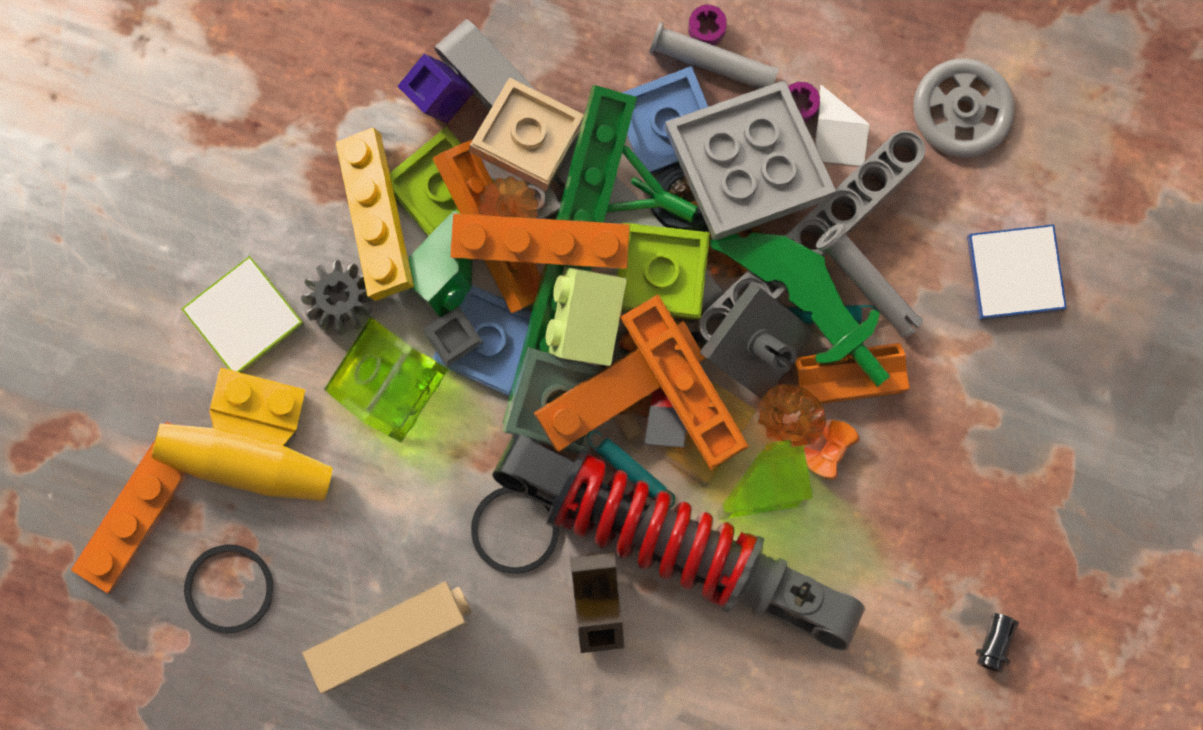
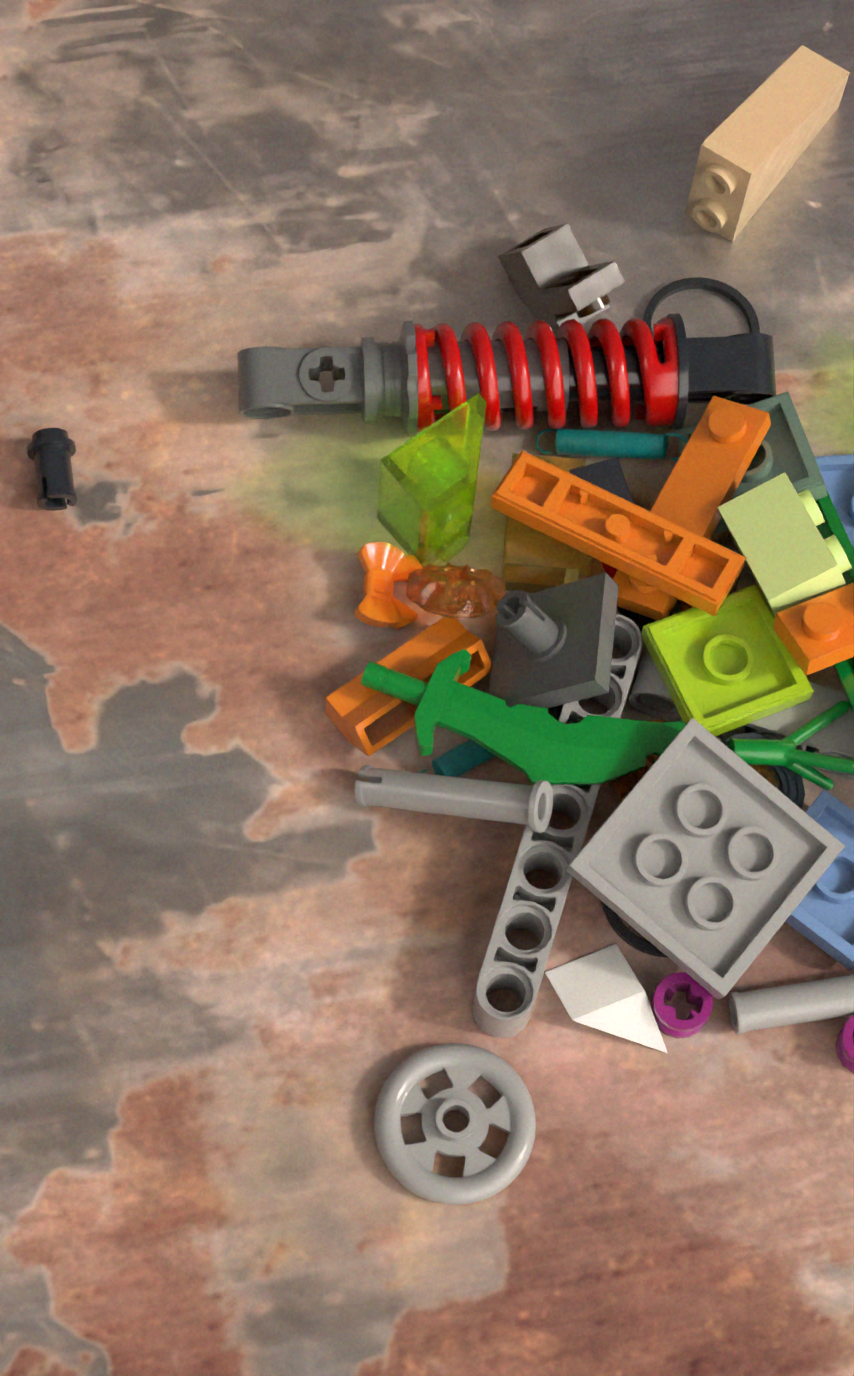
camera: 150 degrees right, 15 degrees down
white tile [967,224,1067,321] -> none

